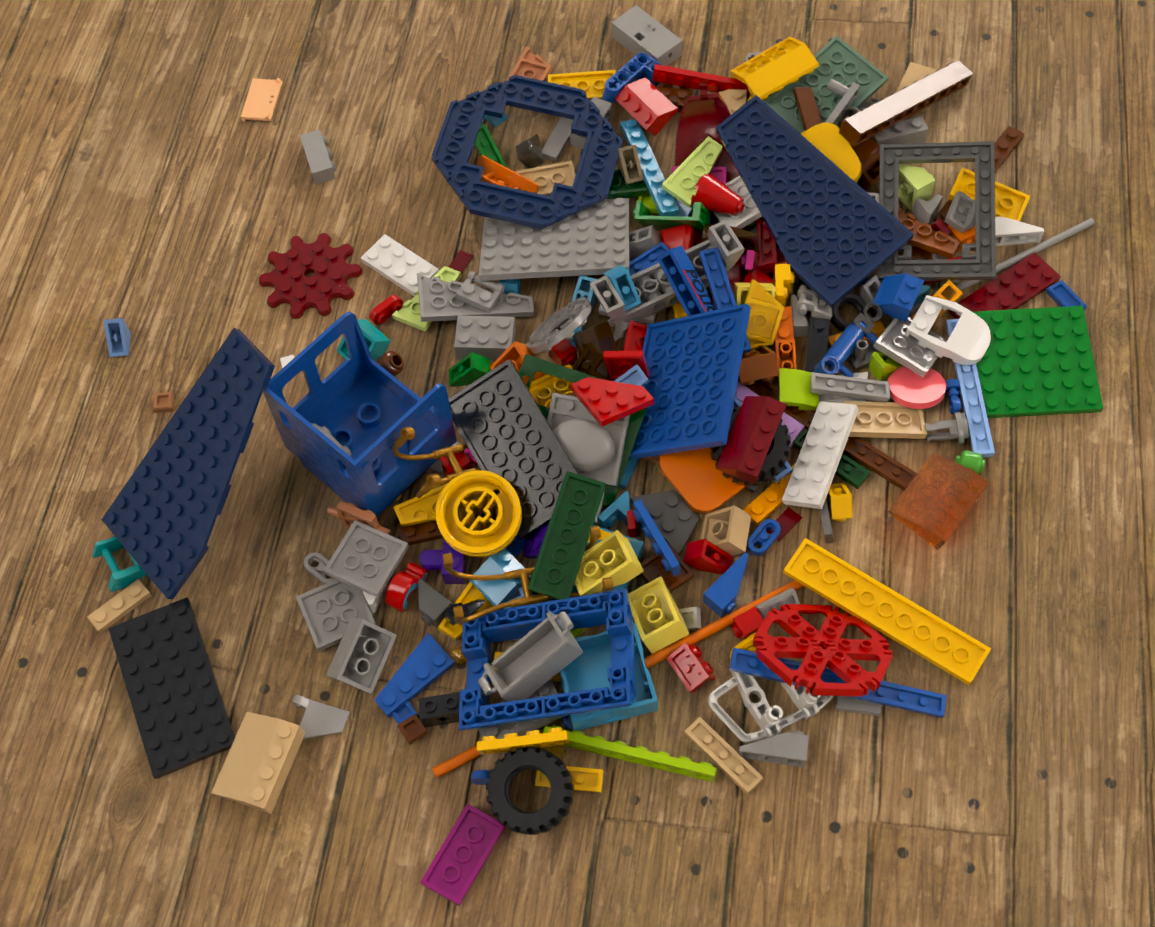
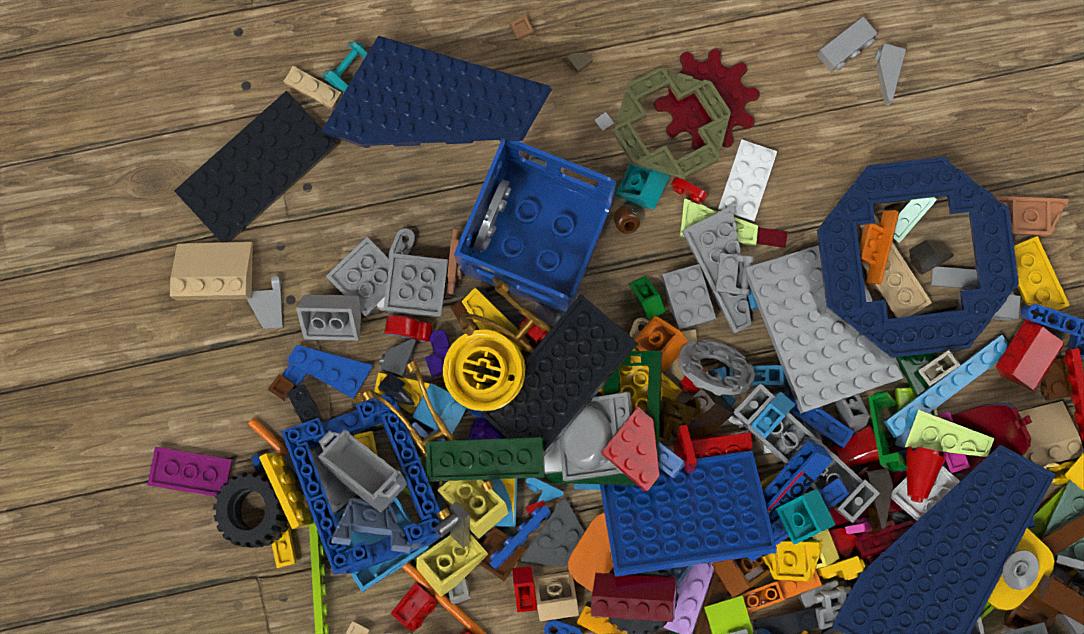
camera: 65 degrees right, 20 degrees up
blue slope [703,552,749,618] -> none
none -> sand blue wing [331,498,411,553]
none -> flat silver piece [435,502,470,548]
none -> olive plate [613,68,731,179]
none -> teal slope [776,489,835,545]
none -> light grey slope [875,43,906,107]
none -> light grey dish [1003,550,1039,590]

